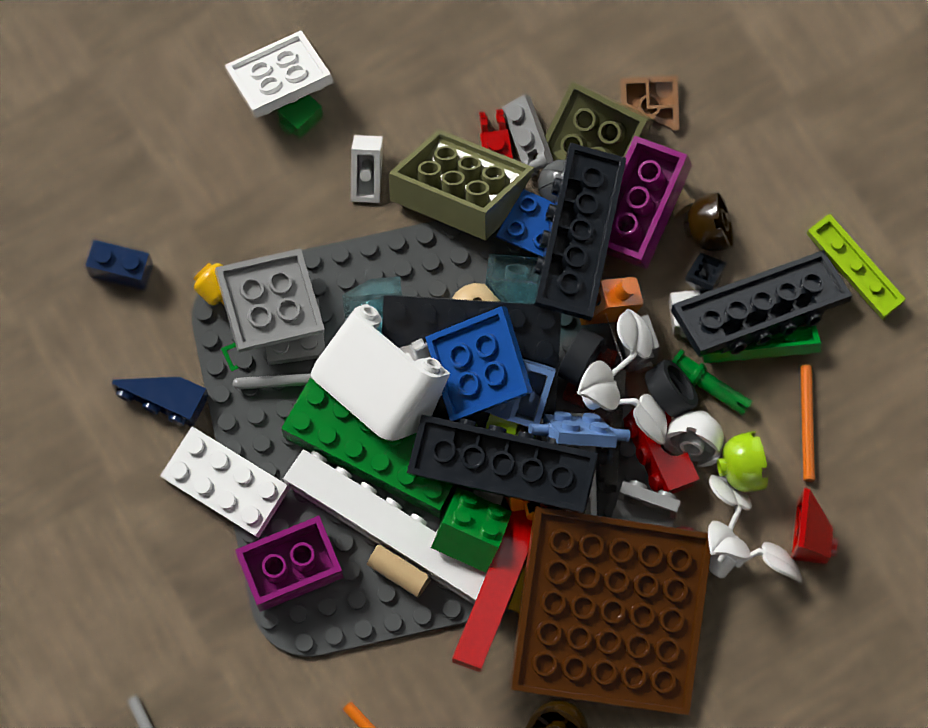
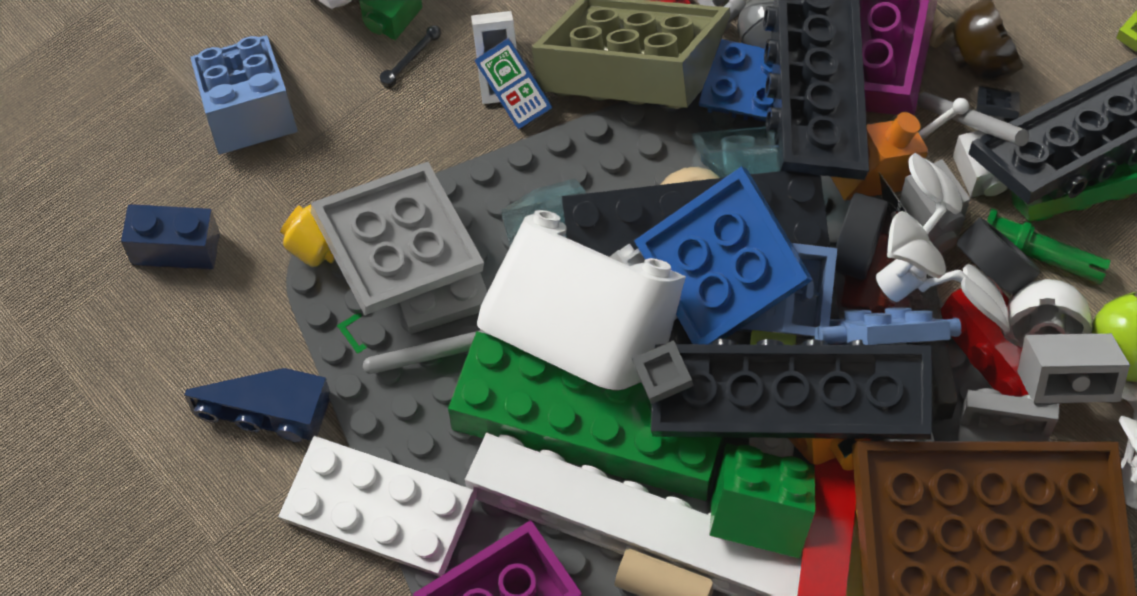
camera: 10 degrees left, 10 degrees down
none -> medium blue slope [190,35,298,155]
none -> black hinge [380,25,441,88]
none -> tile [474,38,553,129]
none -> dark grey plate [632,340,694,404]
none -> light grey bar [917,92,1029,146]
none -> white hinge [918,98,969,139]
none -> light grey brick [1017,333,1130,404]

